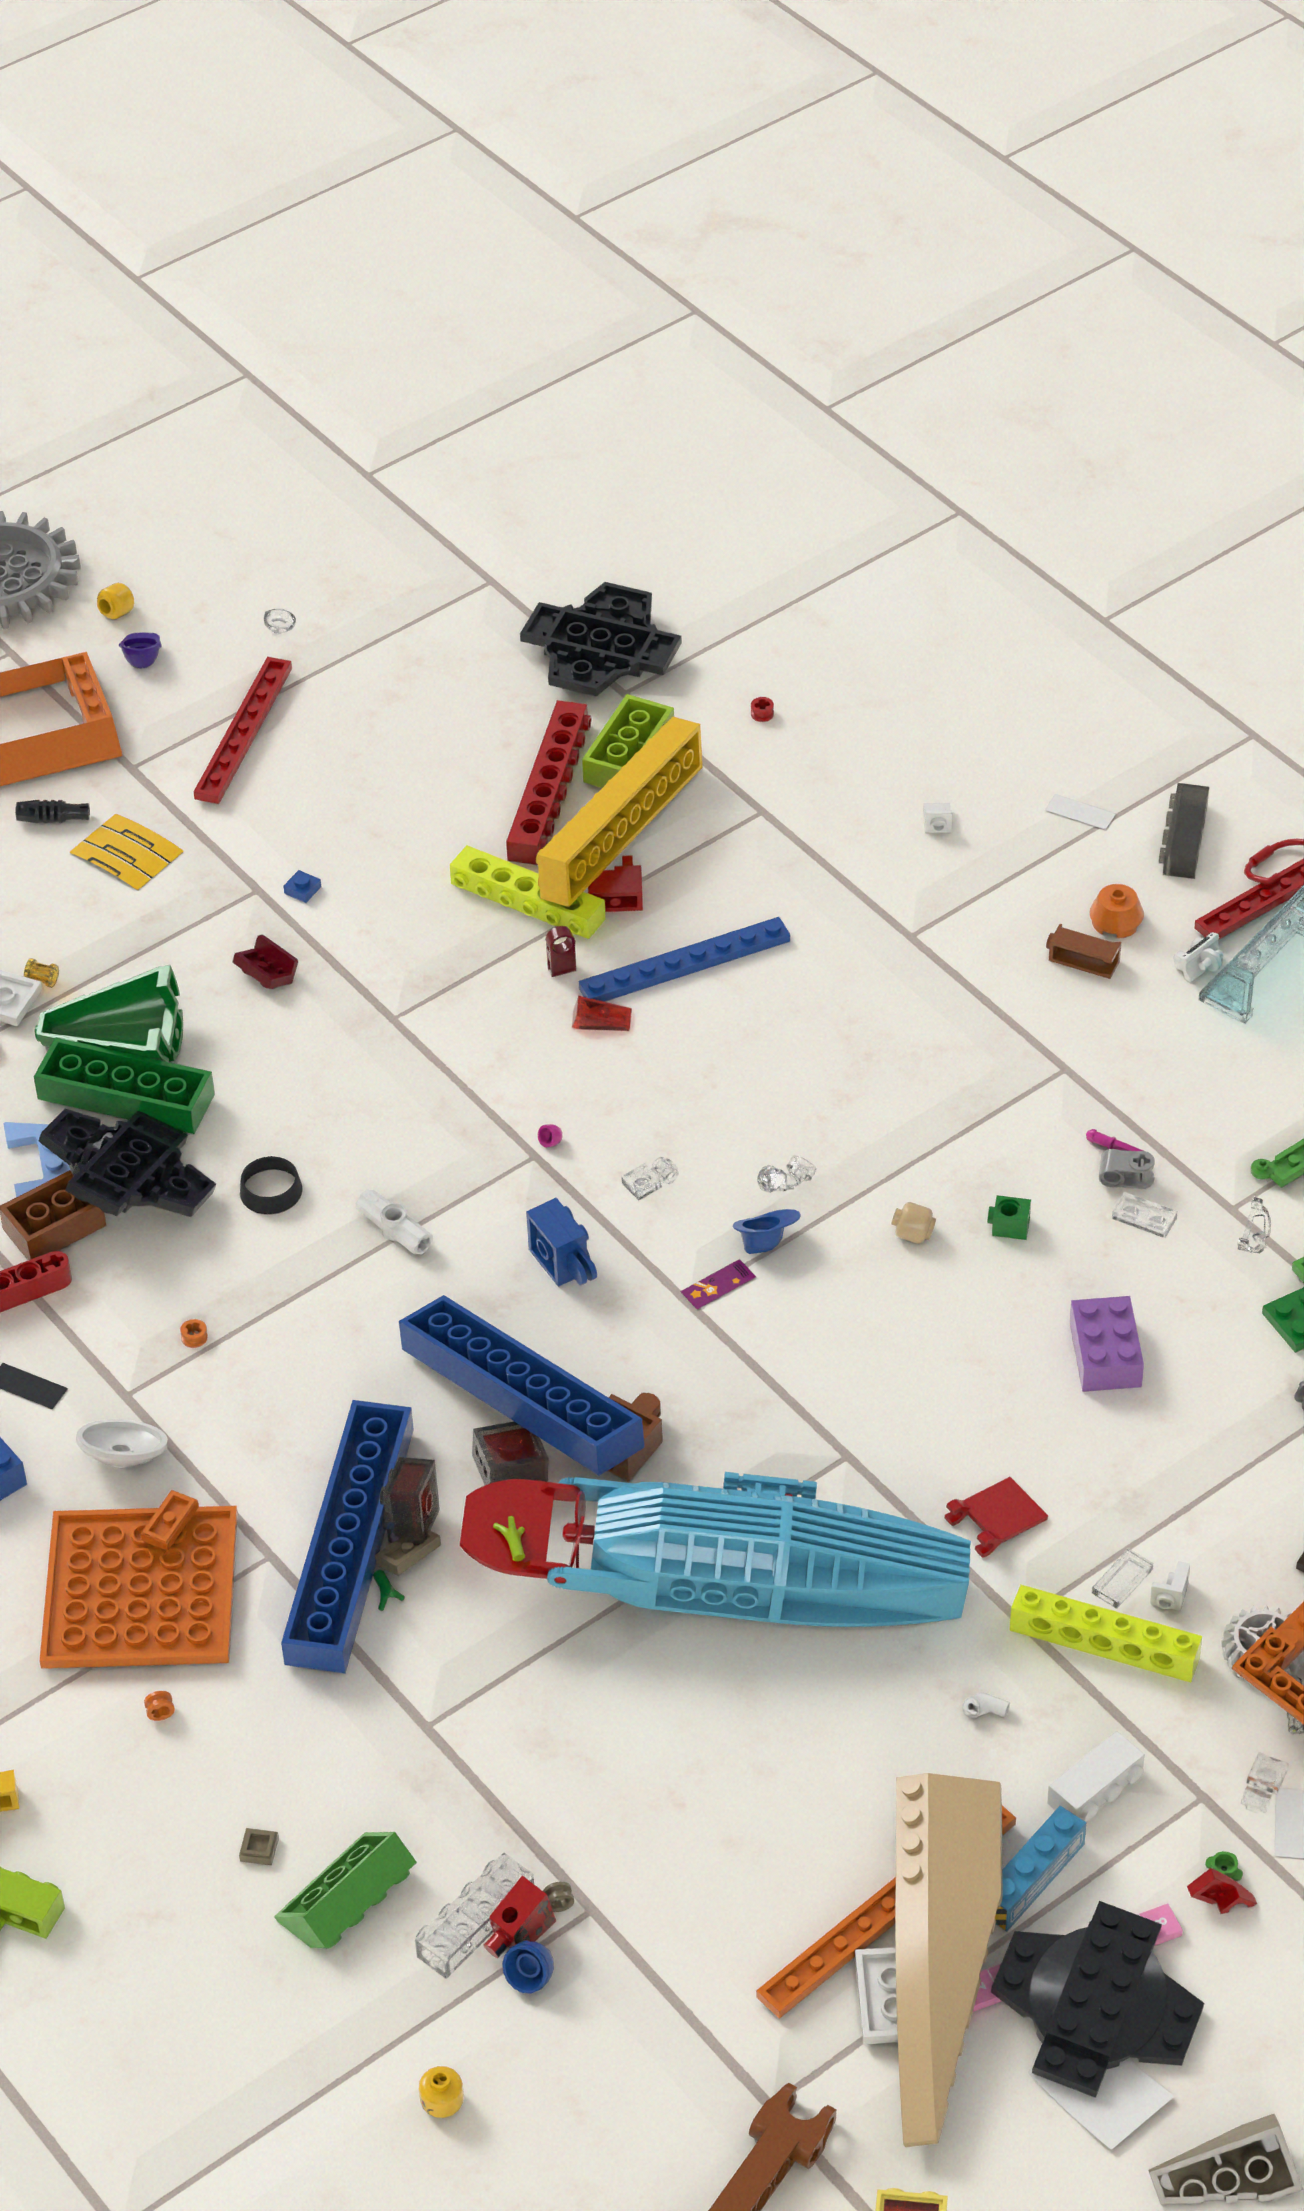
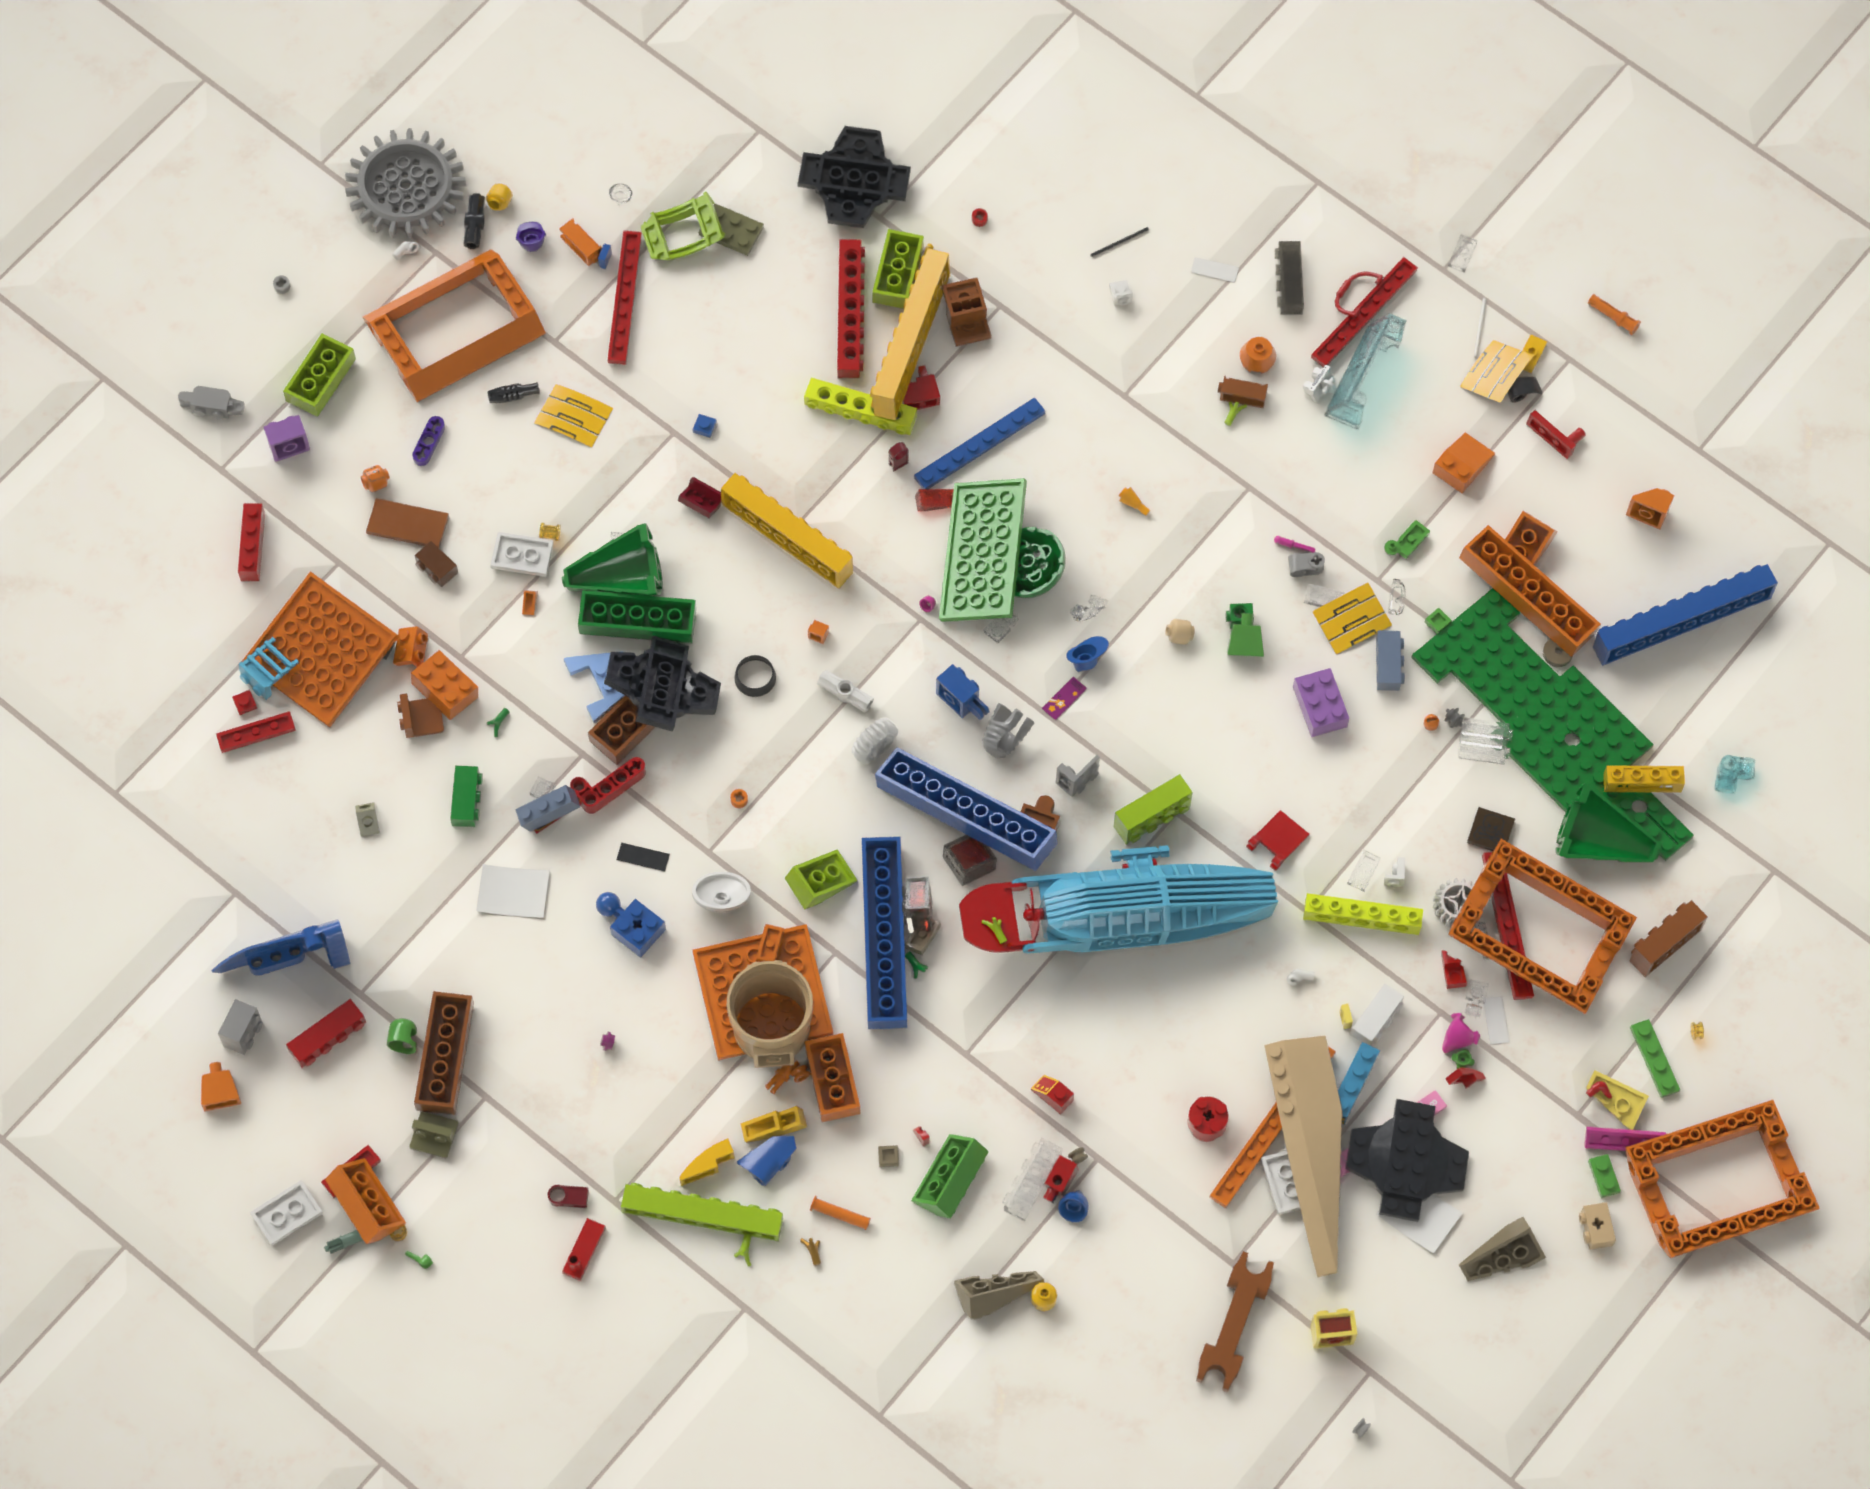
camera: 15 degrees left, 20 degrees up
none -> black piece [463,193,485,249]
none -> orange window [559,218,602,266]
none -> blue tile [598,244,612,269]
none -> lime wedge [640,191,726,260]
none -> olive plate [699,203,764,256]
none -> yellow brick [721,473,853,589]
none -> tan cylinder [727,960,813,1068]
none -> blue panel [737,1136,797,1186]
none -> yellow slope [741,1106,807,1143]
none -> orange pin [765,1058,800,1094]
none -> lime slope [785,849,858,910]
none -> pearl gold bar [800,1238,821,1266]
none -> orange brick [804,1033,860,1122]
none -> orange piece [808,620,829,644]
none -> orange pin [810,1196,871,1230]
none -> white gear [851,718,898,764]
none -> tile [913,1126,930,1147]
none -> bright green plate [939,478,1027,622]
none -> dark orange bracket [942,277,991,347]
none -> dark tan wedge [954,1271,1044,1319]
none -> light grey hair [982,703,1035,758]
none -> green brick [1015,527,1066,598]
none -> red slope [1031,1075,1074,1115]
none -> light grey bracket [1055,755,1100,797]
none -> black axle [1090,227,1149,257]
none -> lime brick [1113,774,1193,844]
none -> light orange cone [1118,487,1151,516]
none -> red brick [1187,1096,1229,1142]
none -> lime bar [1224,402,1247,426]
none -> bright green torso [1227,613,1264,657]
none -> yellow sticker [1313,583,1392,654]
none -> light yellow tile [1339,1004,1353,1029]
none -> sand blue brick [1376,630,1405,691]
none -> orange hinge [1423,714,1439,731]
none -> red slope [1441,950,1467,989]
none -> dark pink hat [1442,1013,1480,1053]

